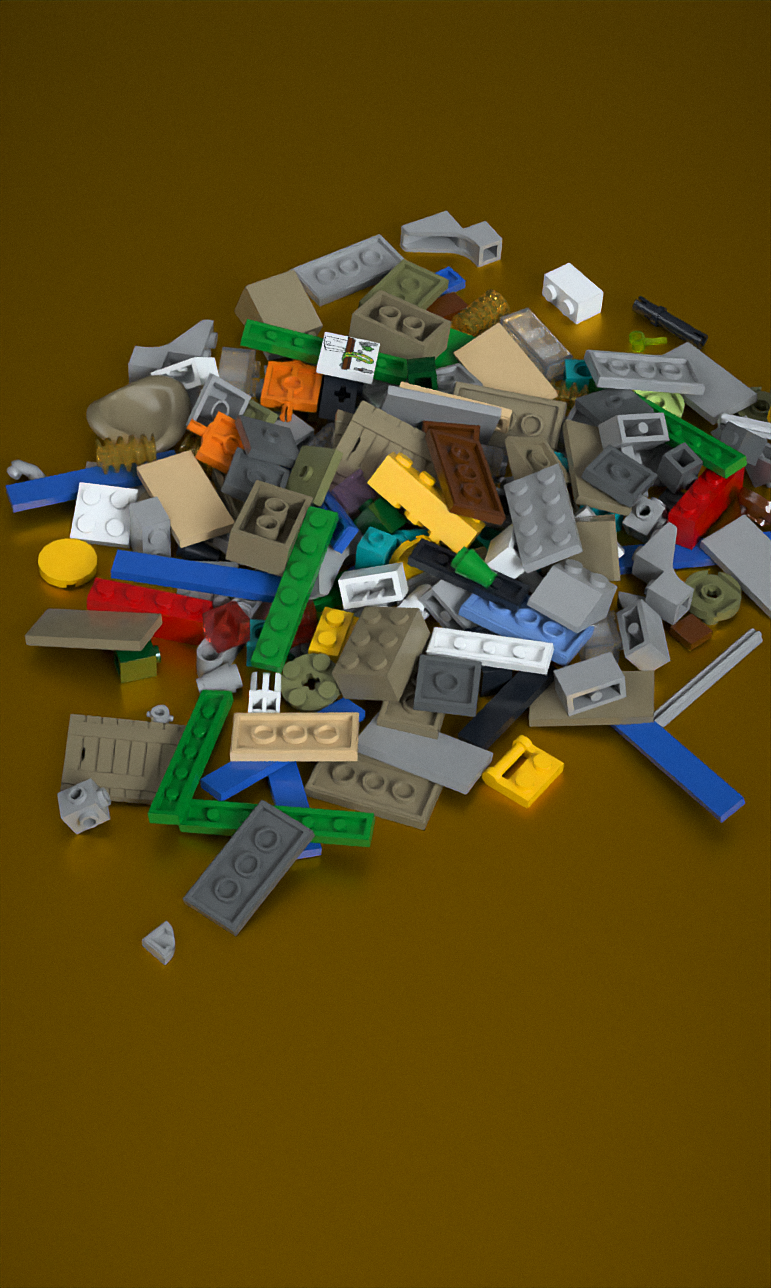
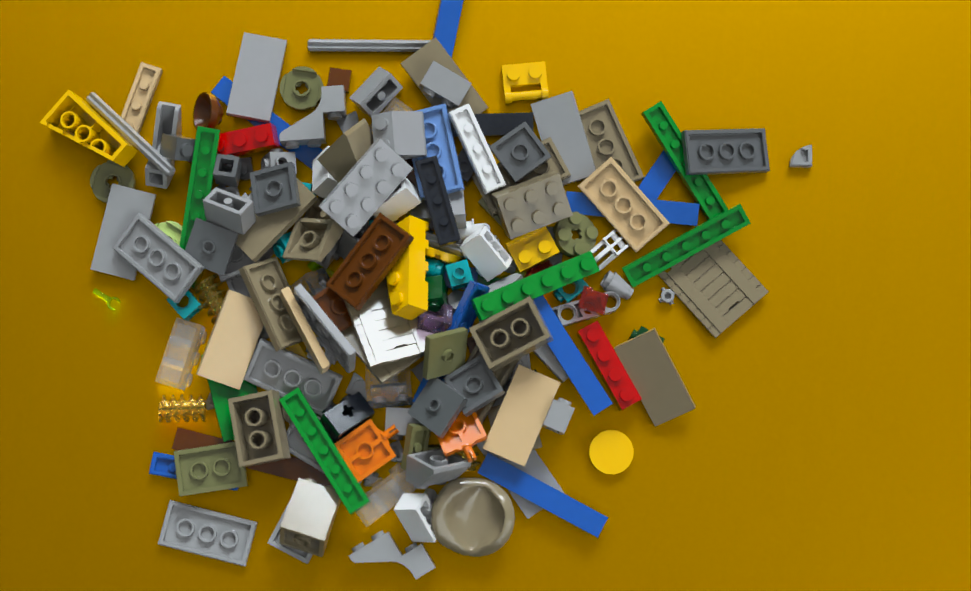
camera: 130 degrees left, 35 degrees up
light grey arm [7,459,47,480] -> none
light grey brick [57,778,111,835] -> none
white plate [70,482,139,549] -> none
clear yellow piece [94,433,156,475] -> none
white tile [316,332,380,384] -> none
light grey arch [400,211,503,267] -> none
dark green brick [407,356,438,391] -> none
green cone [450,546,497,589] -> none
white brick [542,263,604,324] -> none
black pin [632,296,708,350] -> none

